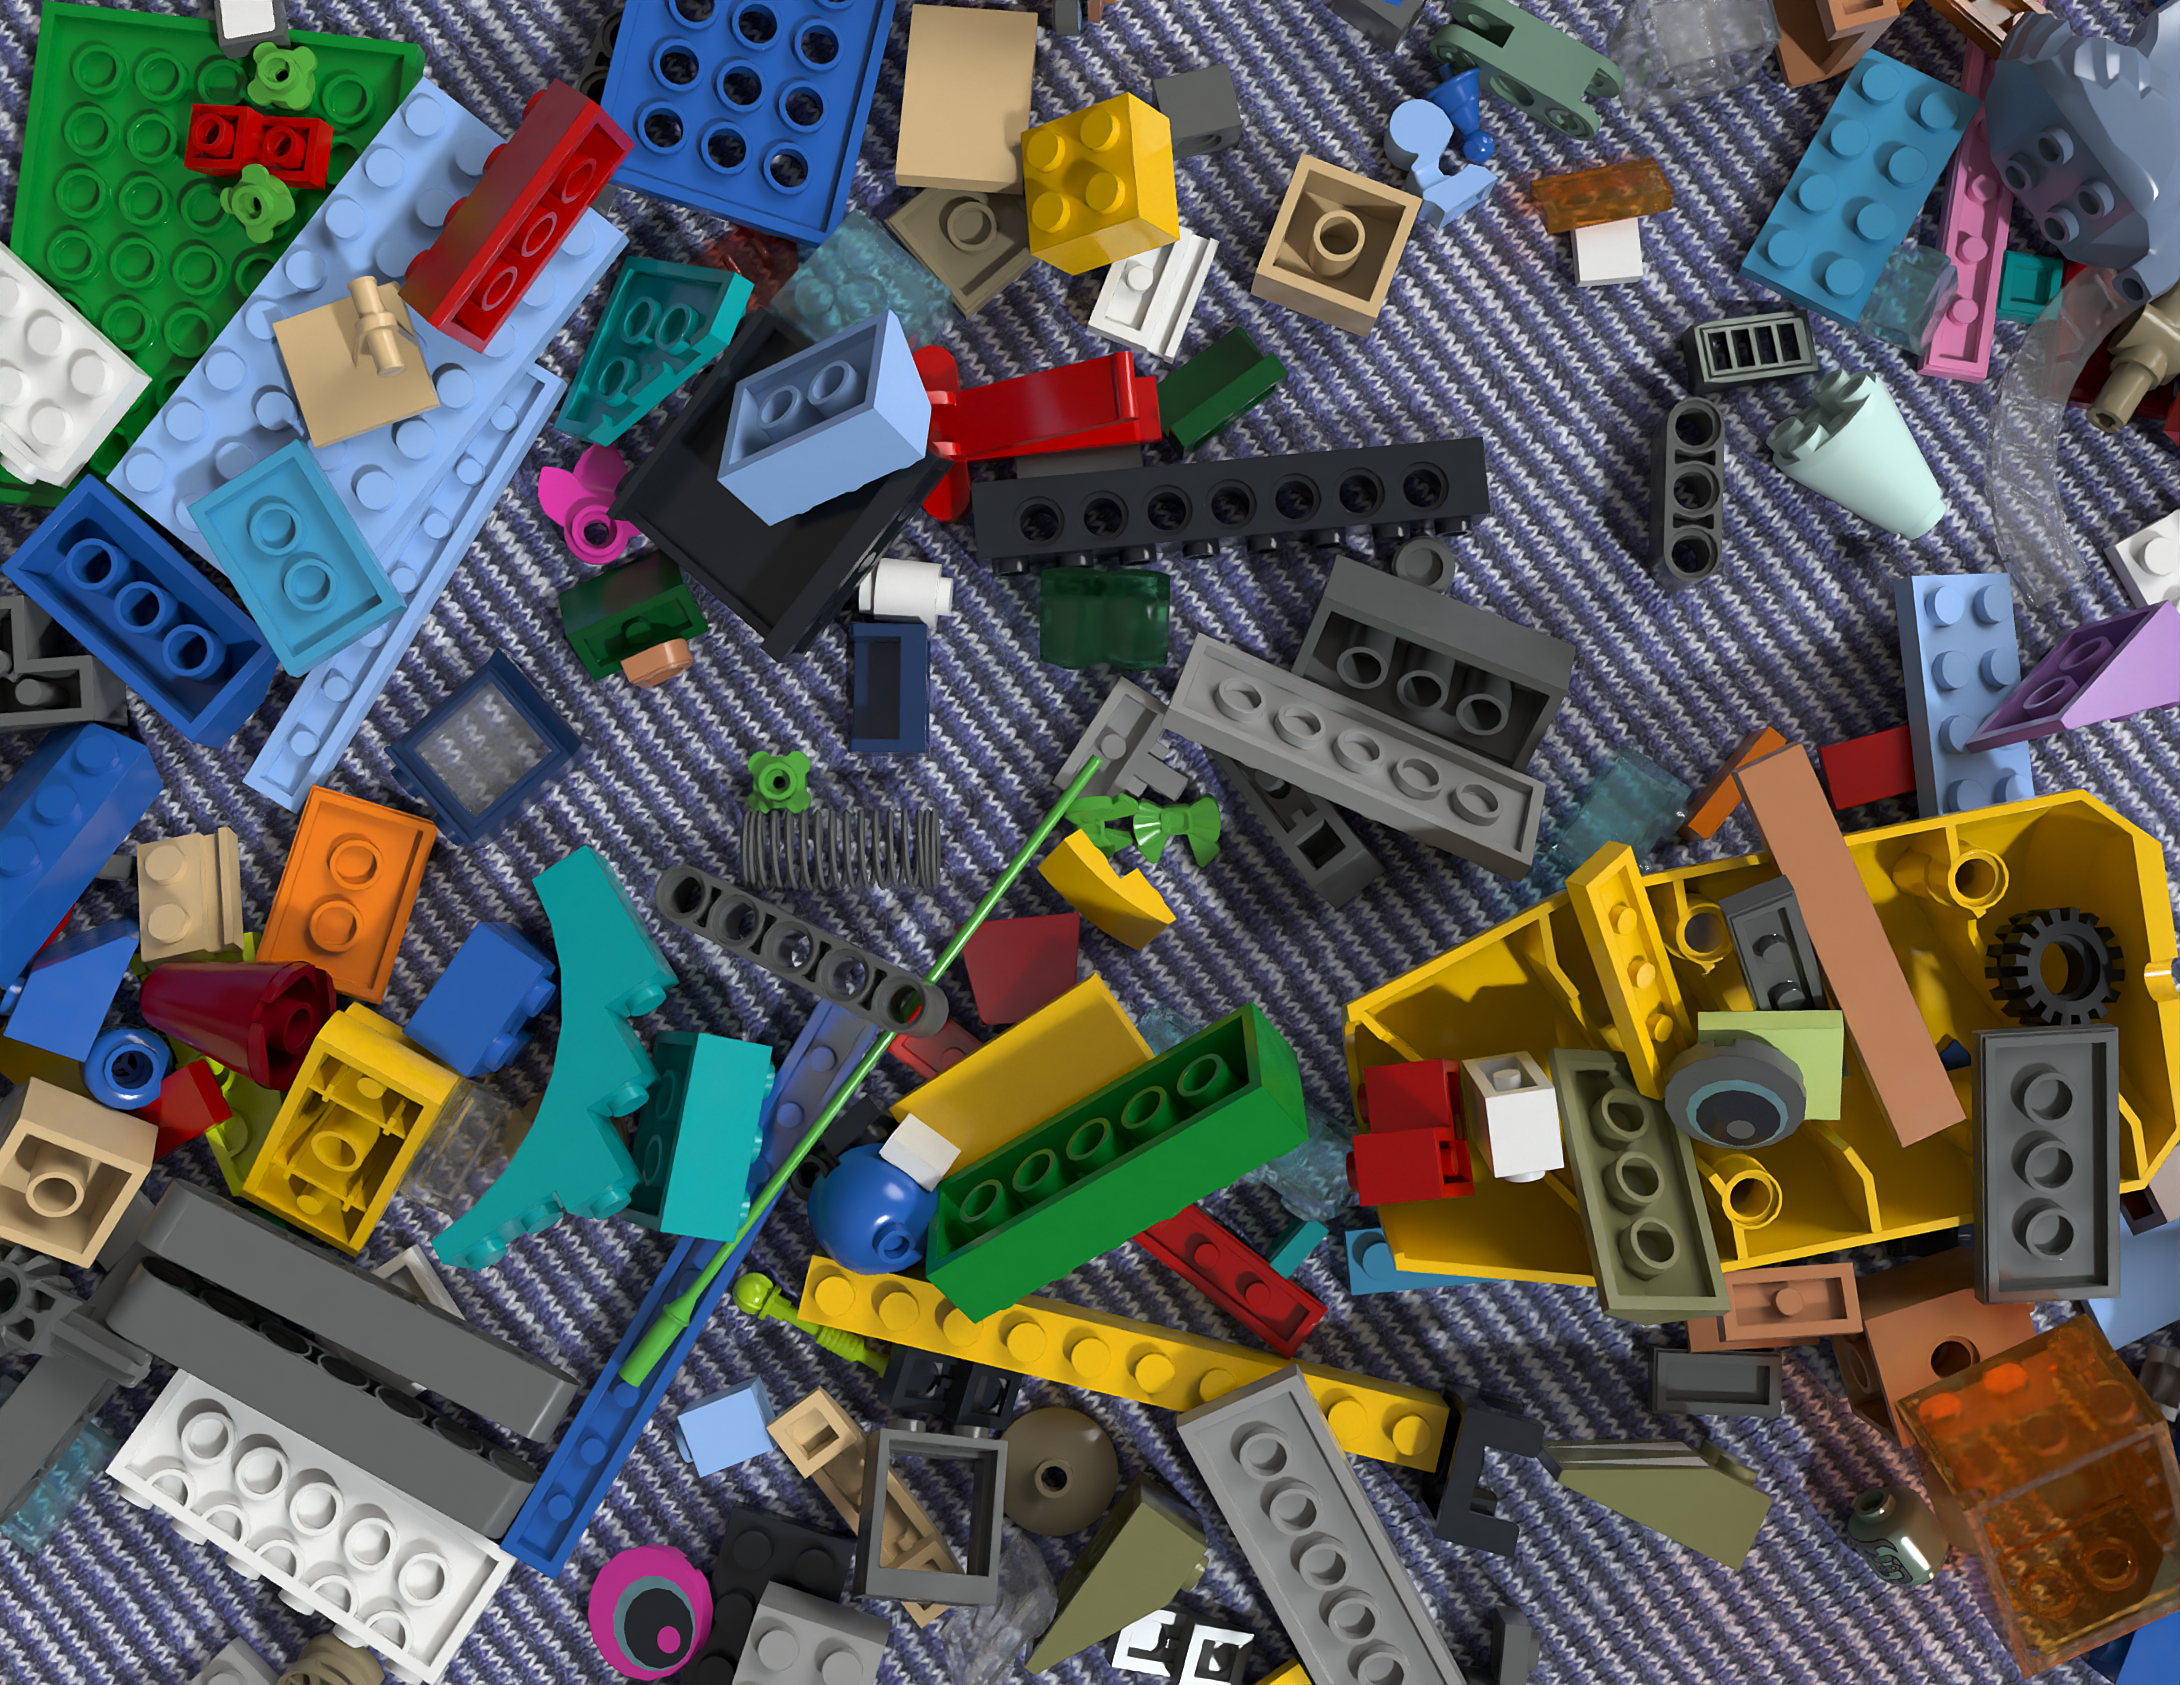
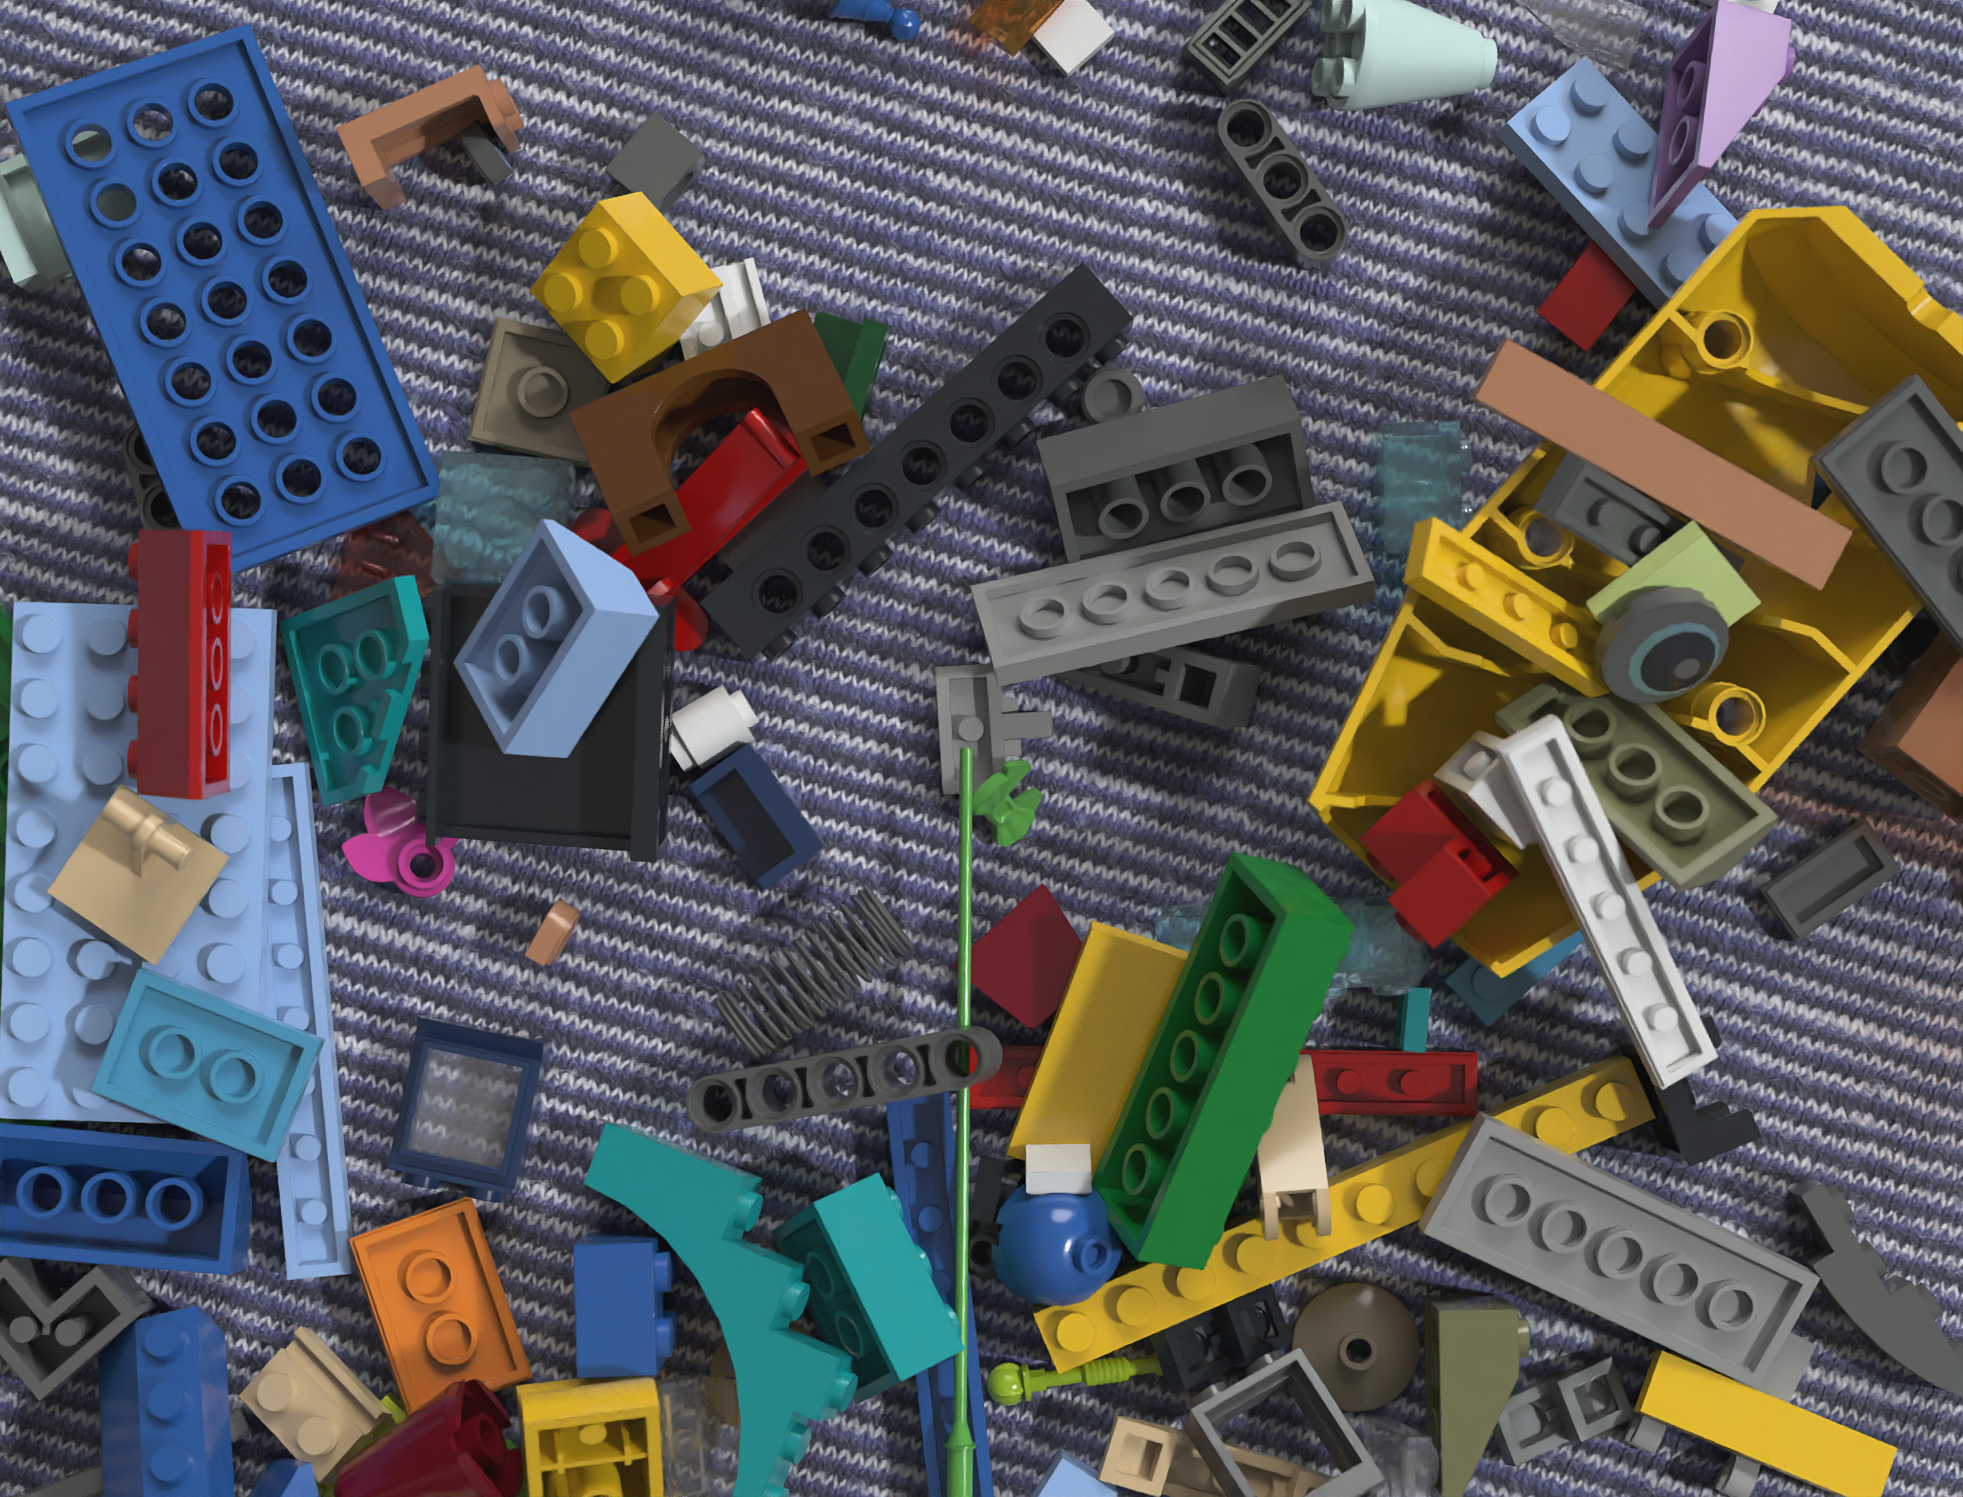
camera: 35 degrees left, 0 degrees up
dark green panel [558,548,710,682] -> none
bright green plate [748,751,811,814] -> none
tan tile [895,4,1038,195] -> none
yellow slope [1037,829,1177,951] -> none
clear green brick [1040,567,1170,672] -> none
bright green piece [1133,793,1221,867] -> none
tan brick [1250,153,1423,339] -> none
light blue leg [1384,99,1498,231] -> none
olive slope [1536,1439,1774,1572] -> none
orange tile [1672,726,1787,842] -> none
nougat panel [1684,1263,1863,1353] -> none
black tyre [1984,907,2125,1027] -> none
none -> reddish brown arch [569,308,871,557]
none -> tan piece [1253,1054,1331,1241]
none -> white tile [1493,714,1718,1090]

